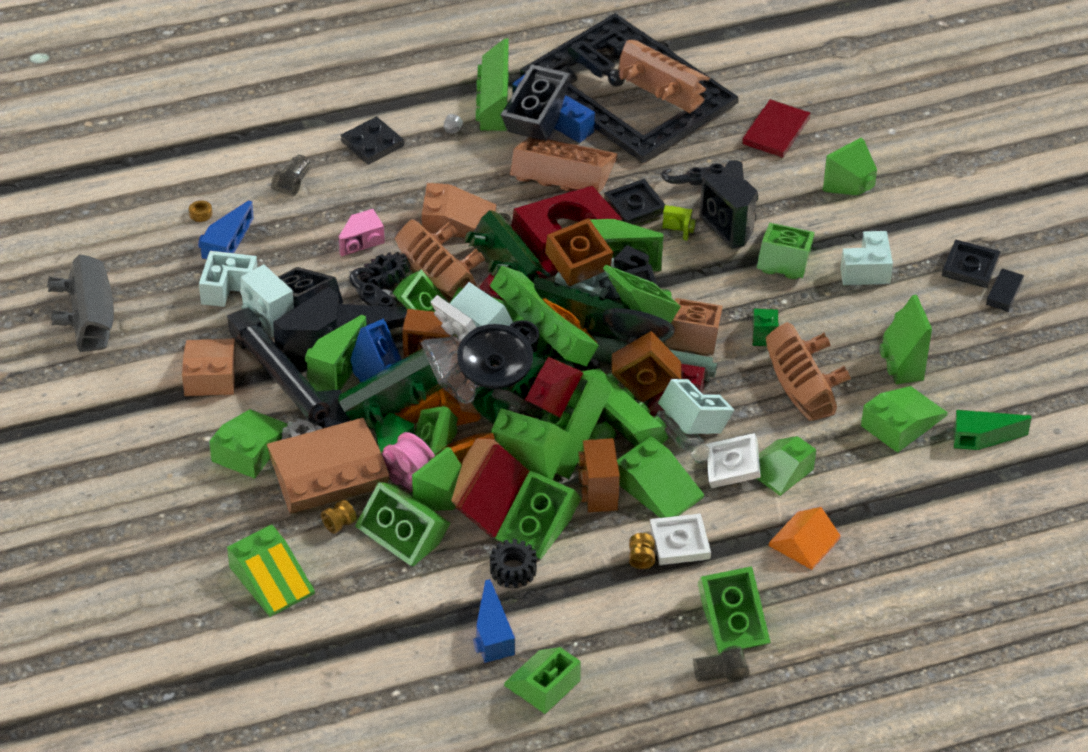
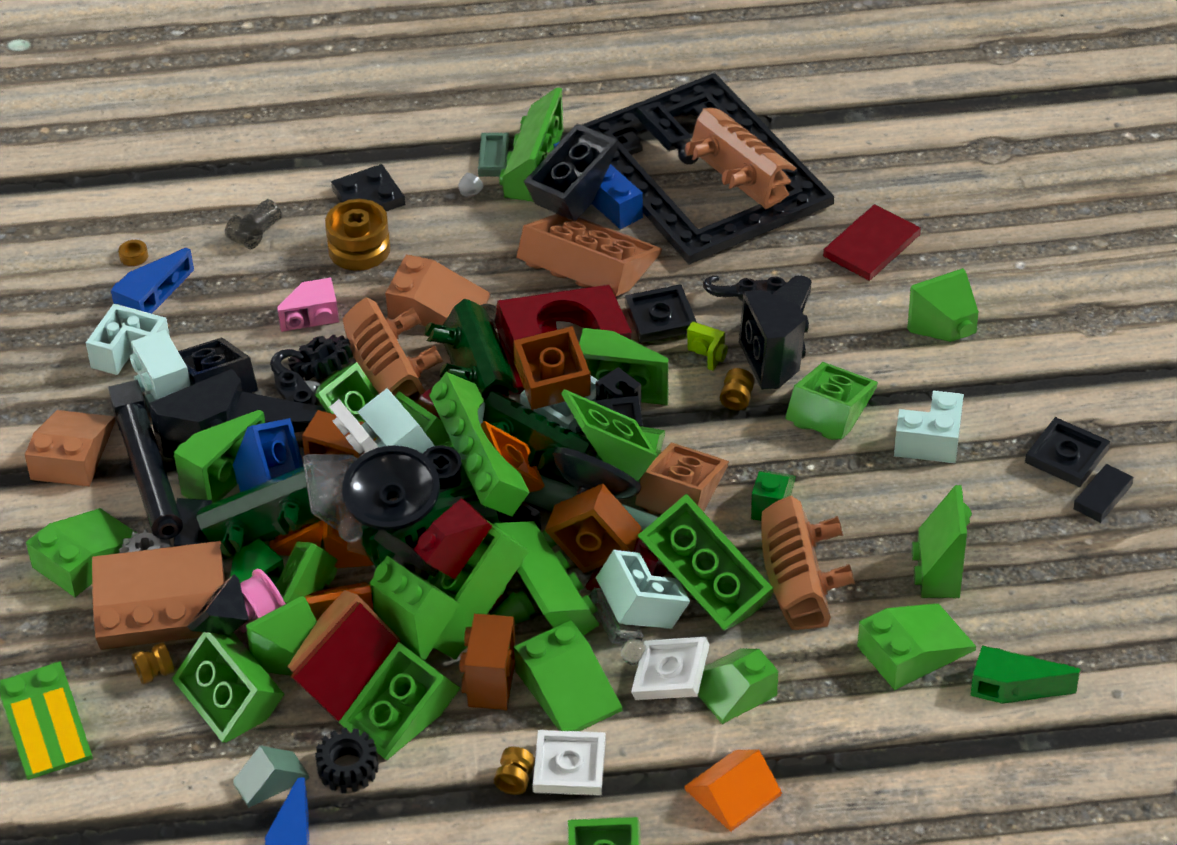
camera: 15 degrees right, 0 degrees up
none -> black slope [187,574,249,635]
none -> sand green slope [233,746,309,808]
none -> pearl gold wheel [325,199,390,271]
none -> sand green tile [478,133,509,177]
none -> bright green slope [638,494,773,631]
none -> pearl gold wheel [720,368,755,411]

